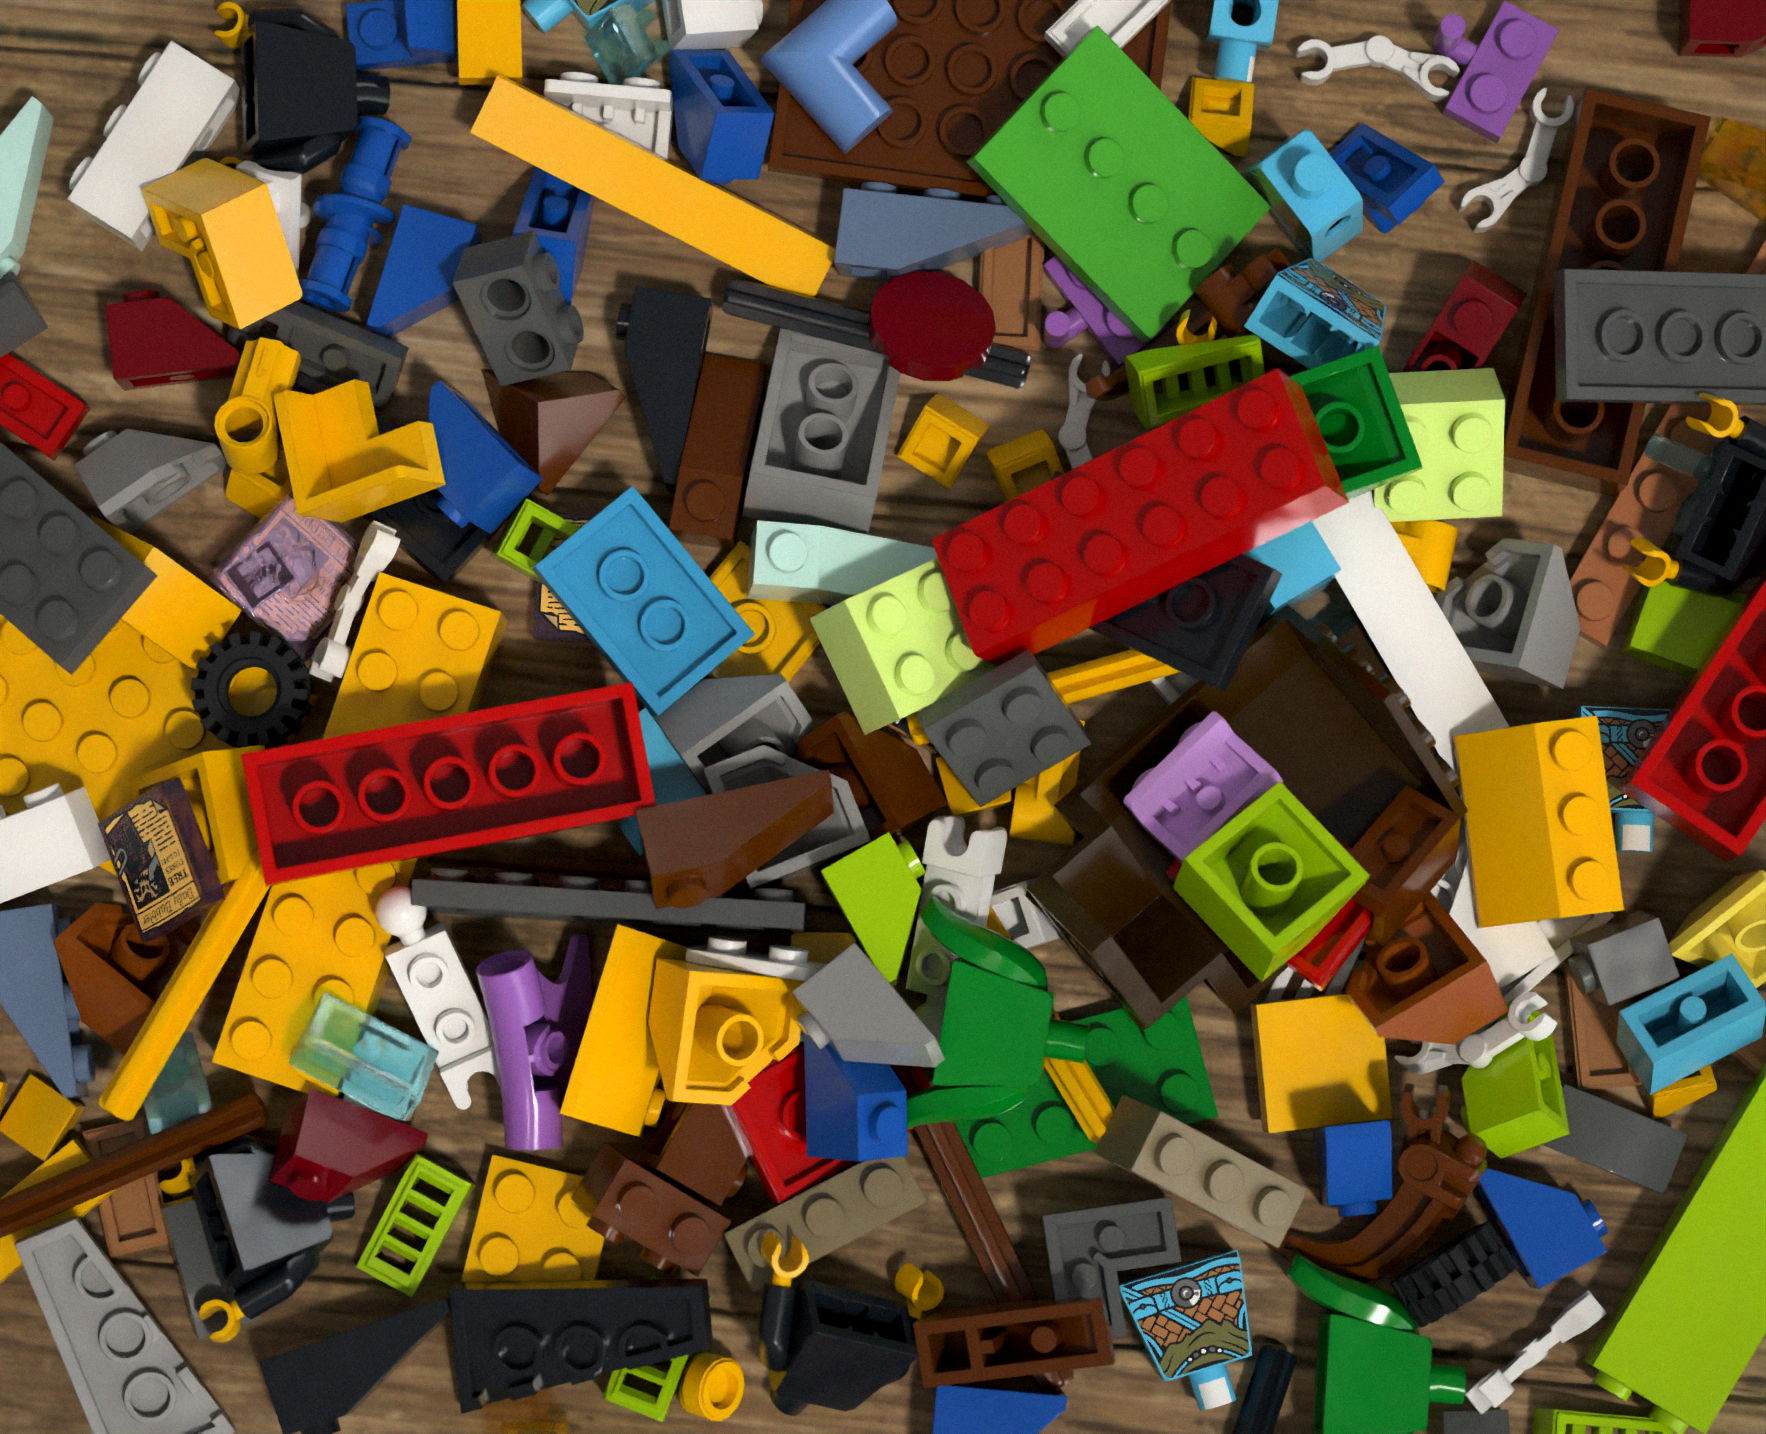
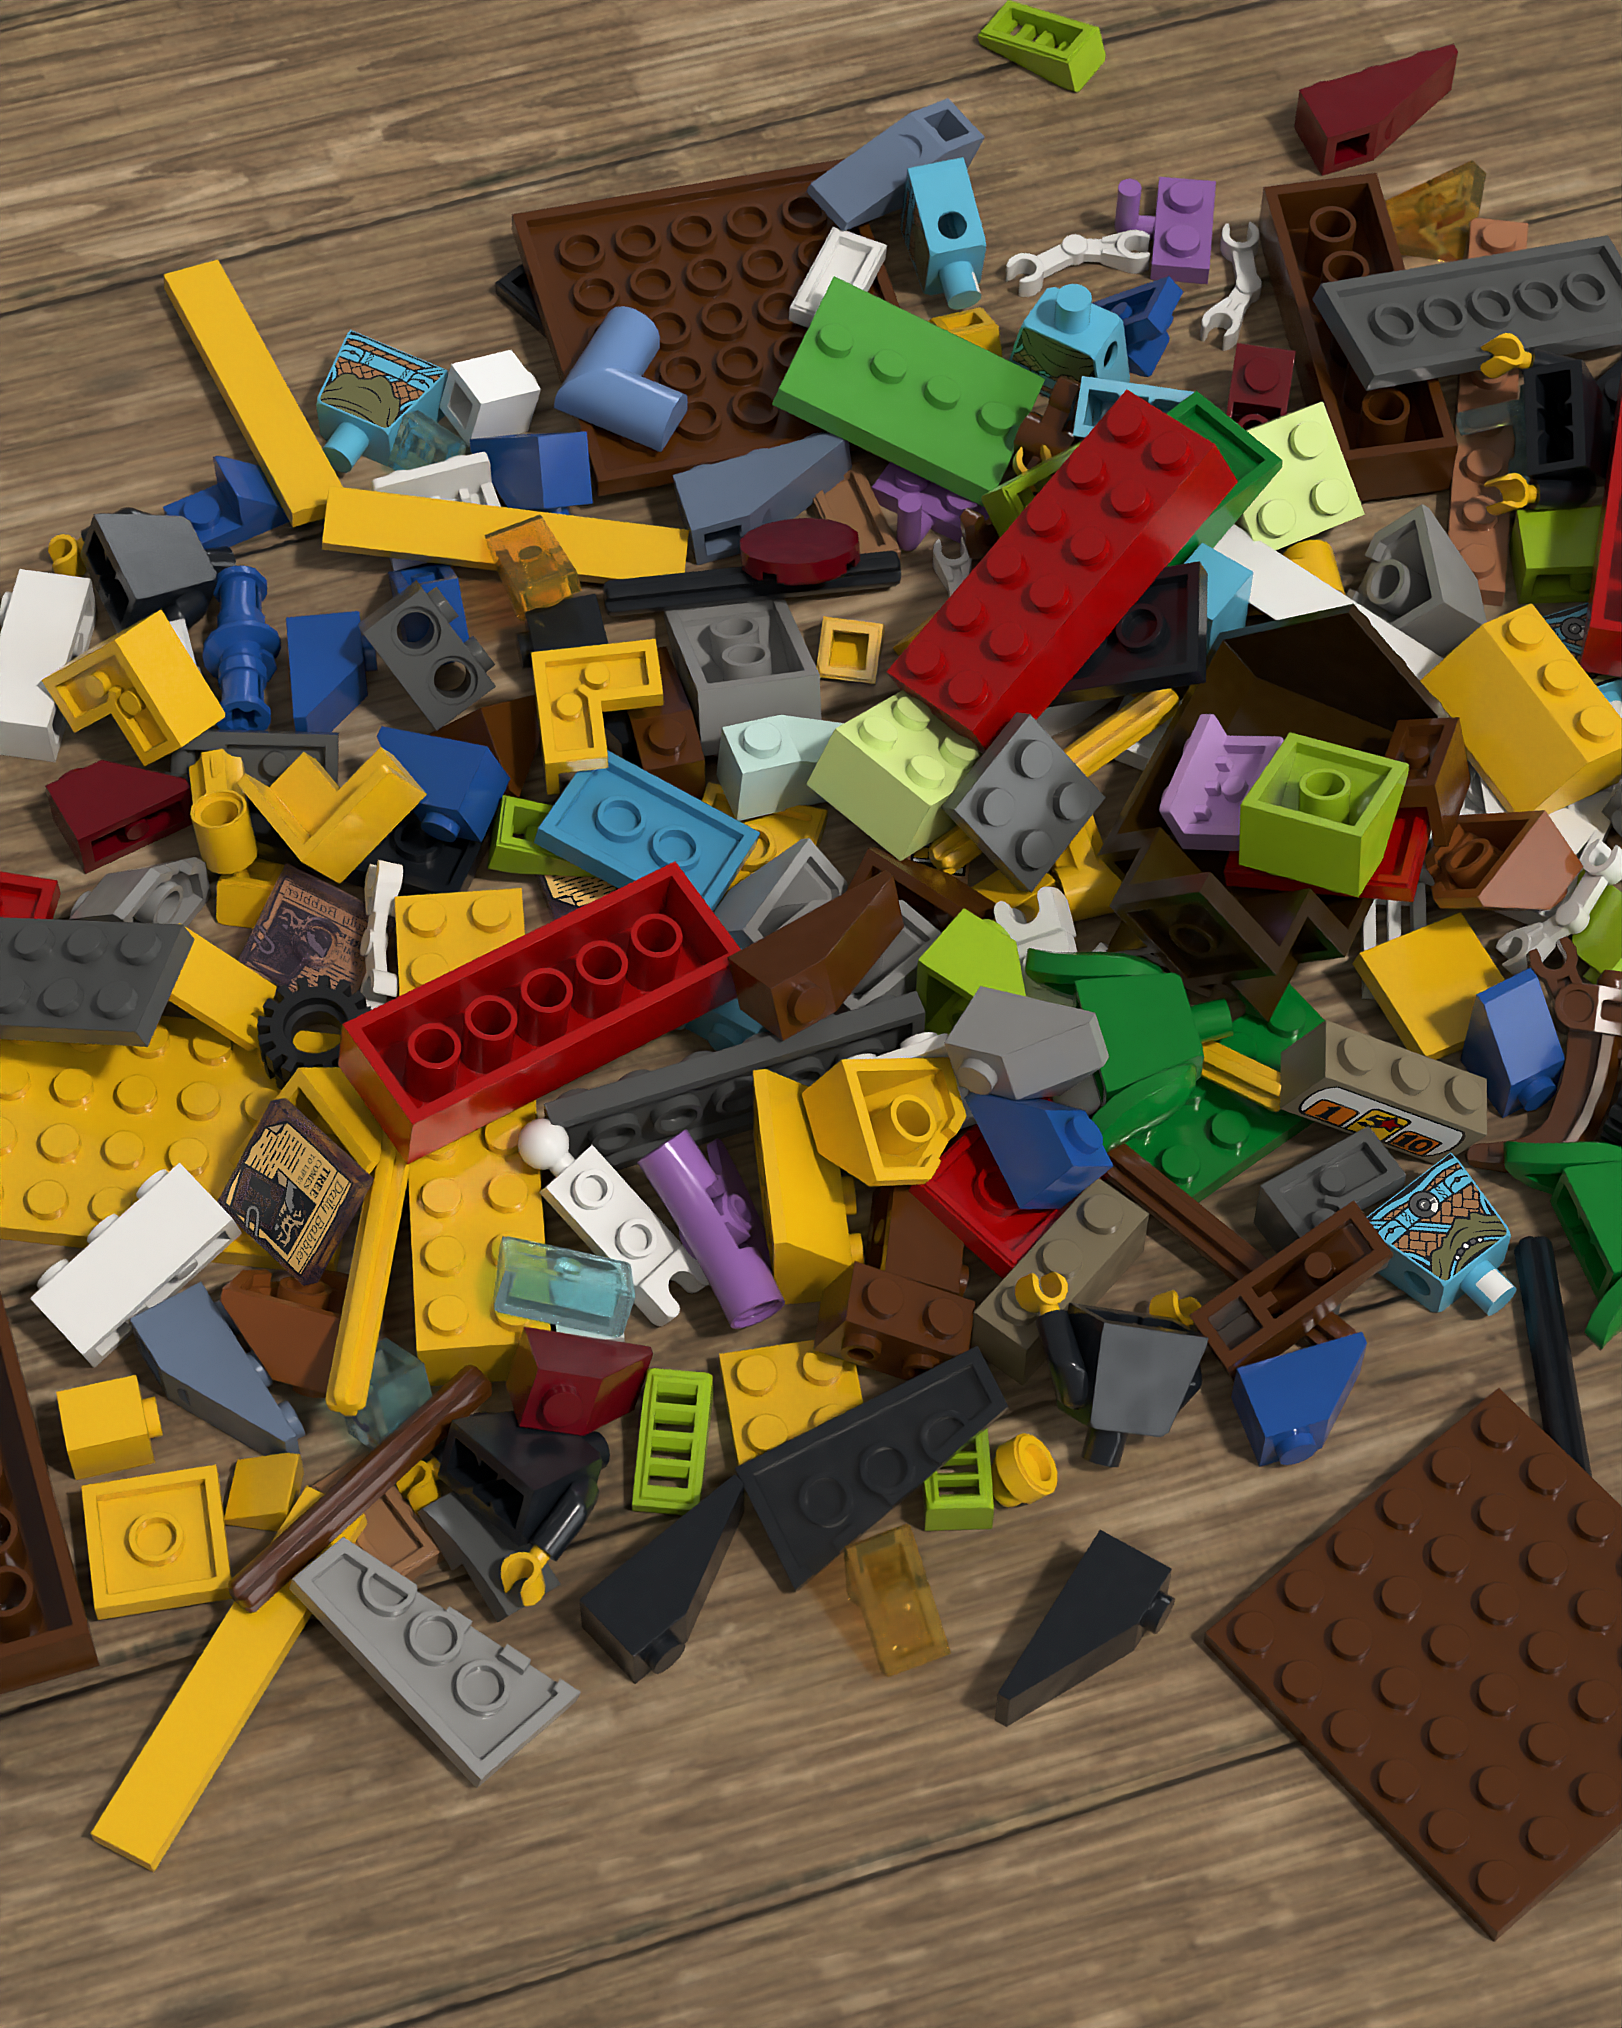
camera: 25 degrees left, 25 degrees down
none -> clear yellow slope [484,514,582,621]
none -> yellow panel [531,639,663,795]

